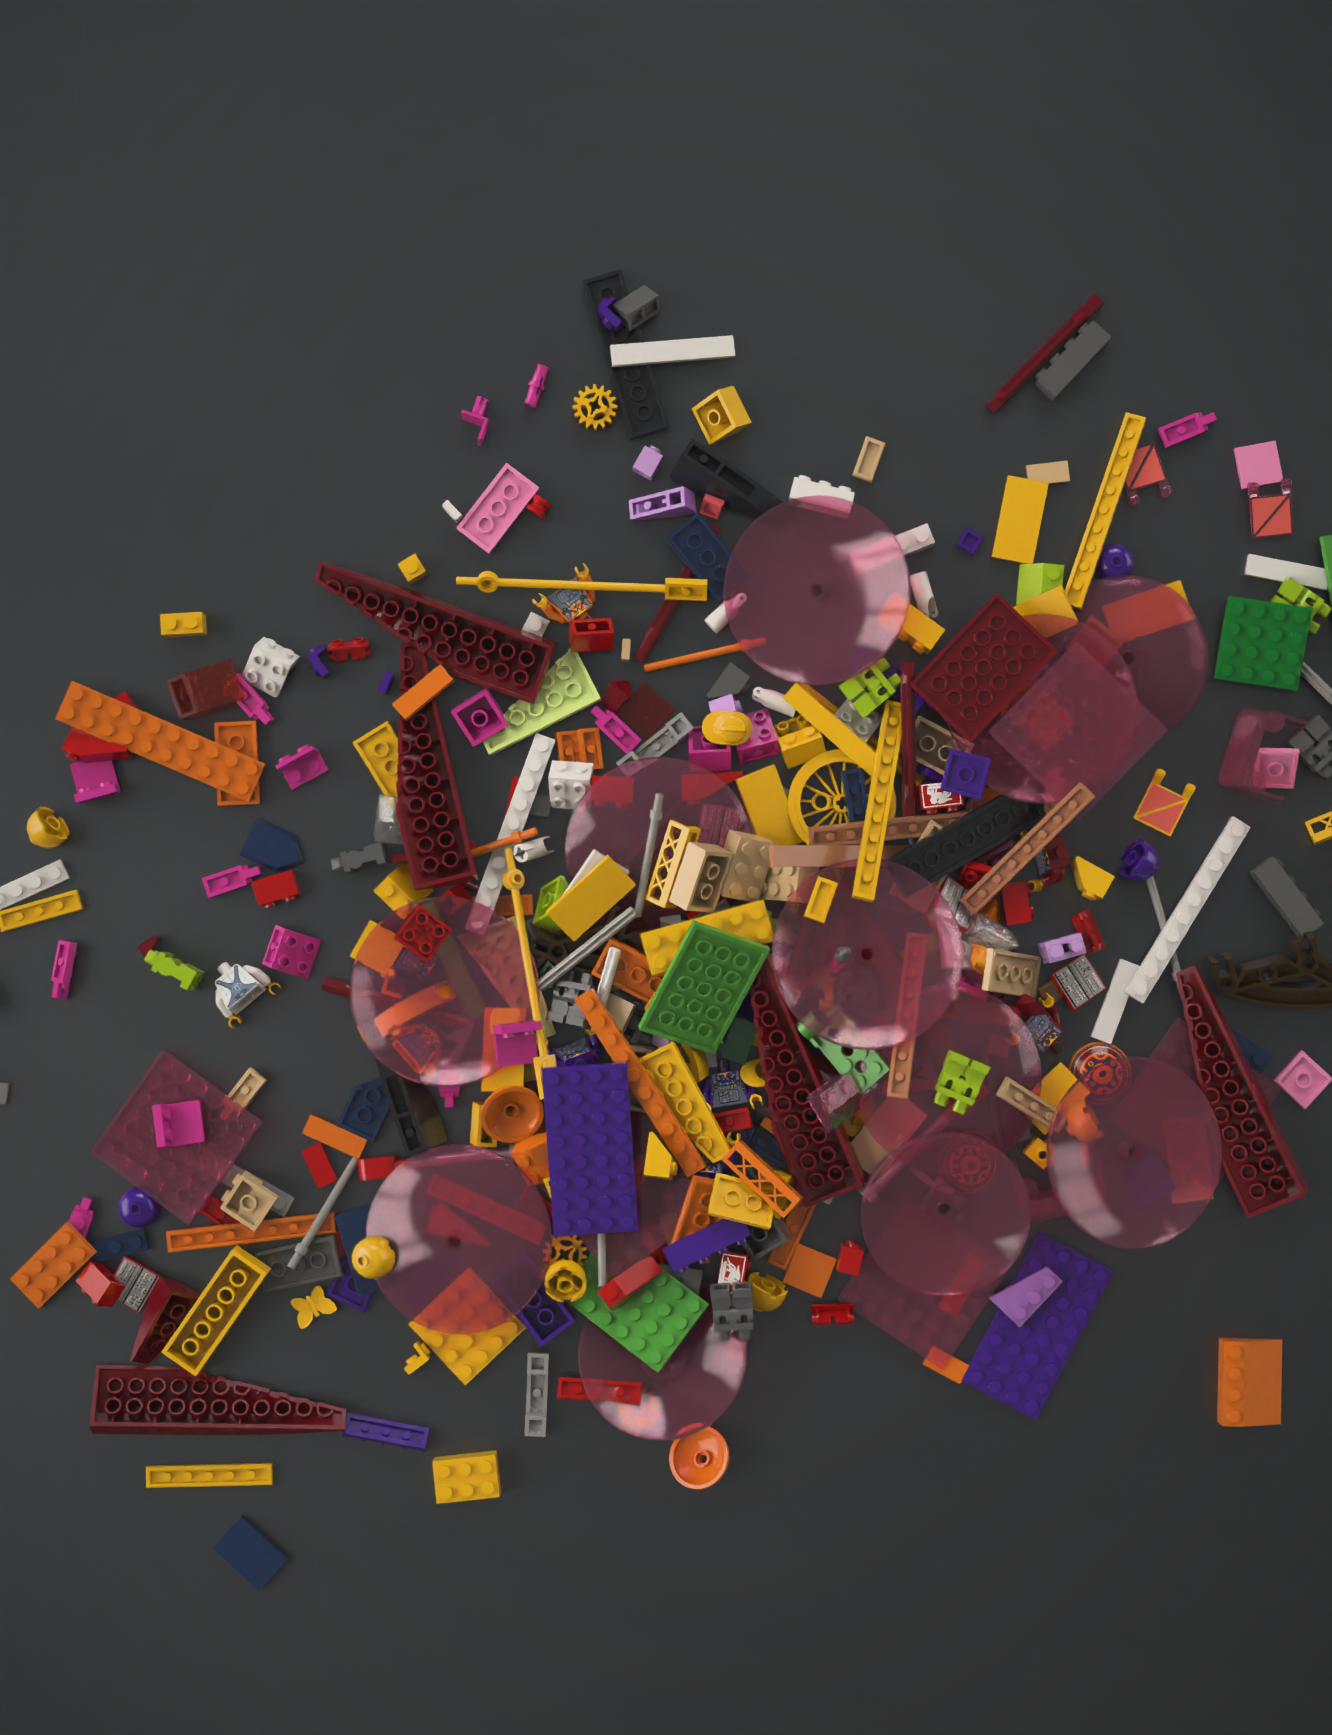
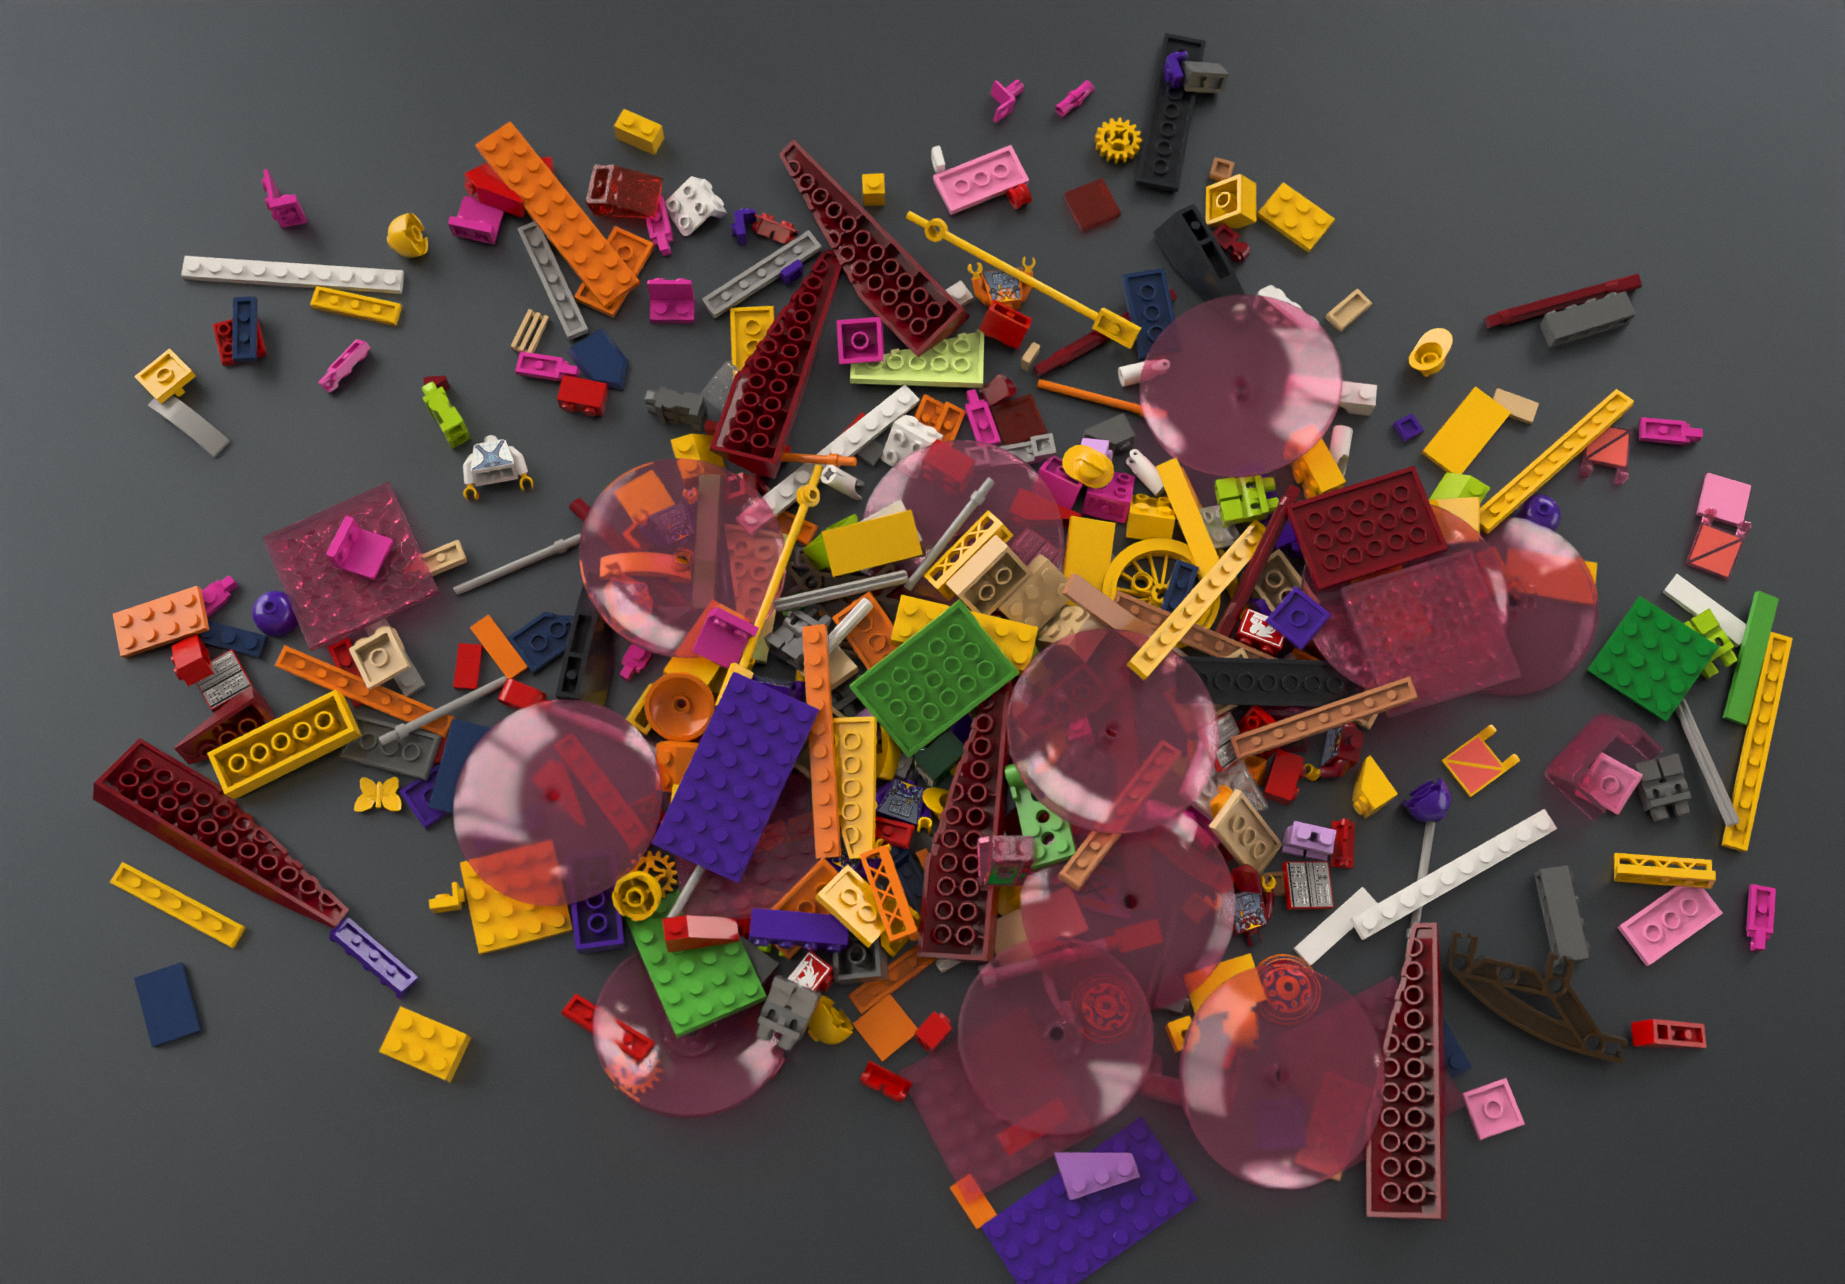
camera: 25 degrees right, 15 degrees down
dark pink bracket [262,925,321,979] -> none
yellow cylinder [352,1235,395,1279] -> none
orange tile [392,665,454,721] -> none
red tile [393,904,453,964] -> none
light grey slope [525,1352,549,1437] -> none
white tile [610,335,735,367] -> none
medium lavender slope [629,486,697,521] -> none
lavender brick [633,446,663,481] -> none
yellow slope [644,1132,678,1181] -> none
orange dish [669,1425,729,1490] -> none
coral tile [699,493,725,520] -> none
yellow tile [803,876,838,924] -> none
dark grey hinge [834,946,852,964] -> none
lime hips [934,1049,991,1115] -> none
tan tile [996,1077,1067,1134] -> none
none -> light grey bar [453,534,583,595]
none -> tan tile [511,309,550,353]
none -> light grey plate [517,221,589,340]
none -> light grey plate [702,230,822,319]
none -> clear red tile [1063,178,1121,232]
none -> medium nougat tile [1208,157,1235,182]
none -> dark red plate [1213,222,1251,263]
none -> yellow plate [1257,182,1335,253]
none -> yellow piece [1409,328,1453,377]

